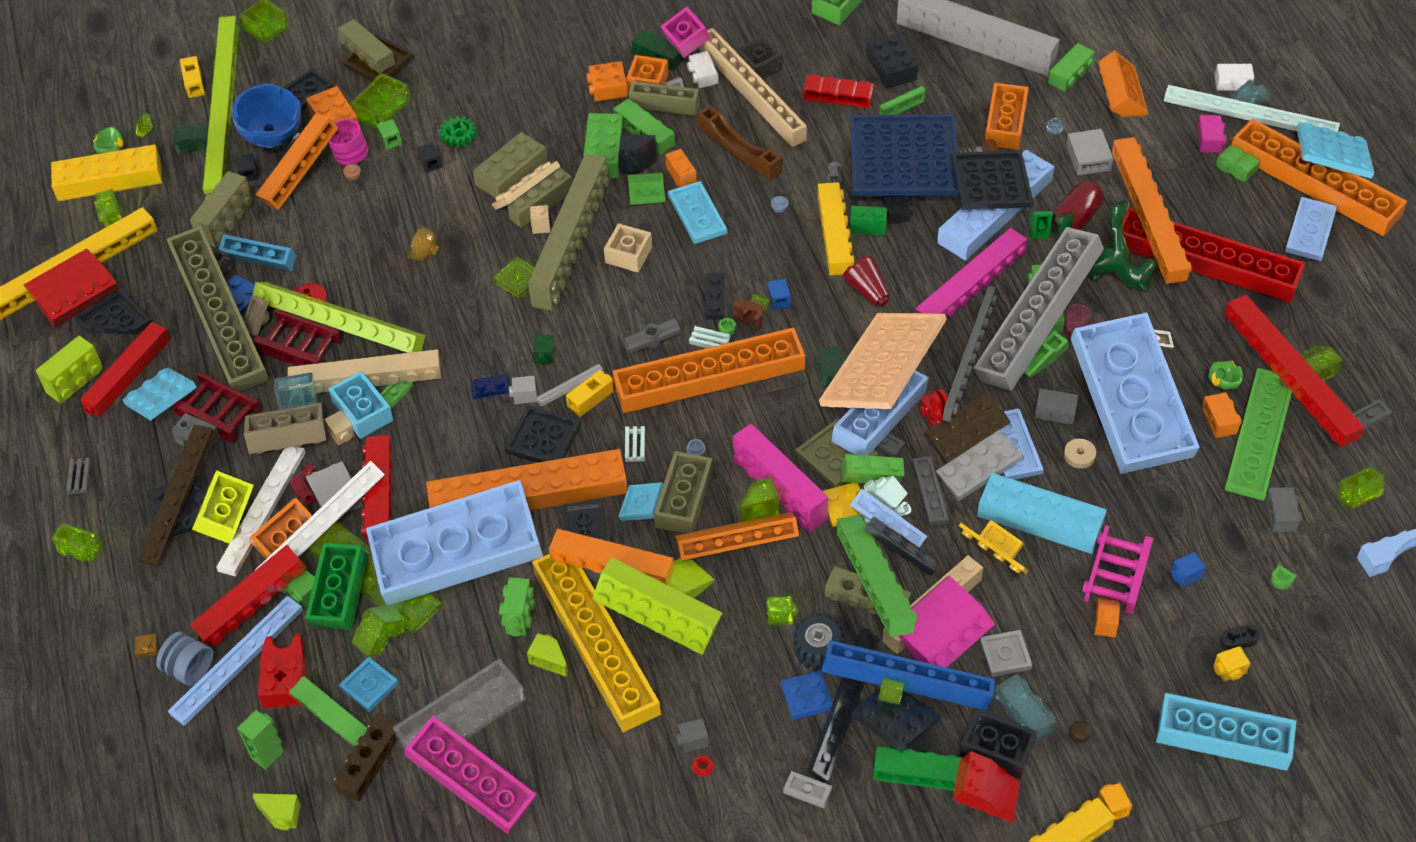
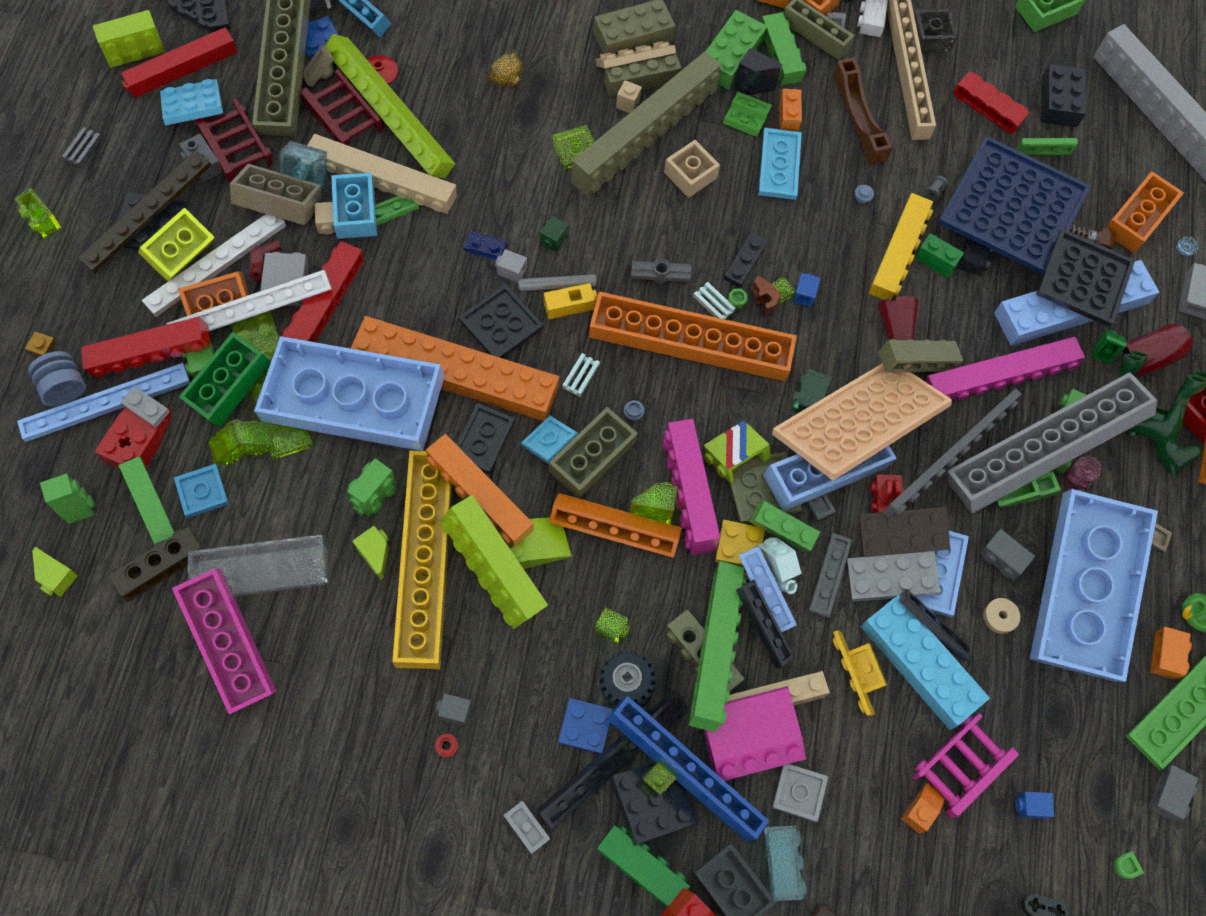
camera: 20 degrees right, 15 degrees up
none -> light grey plate [120,386,169,428]
none -> lime panel [704,421,771,483]
none -> olive brick [878,339,963,372]
none -> black tile [900,589,970,662]

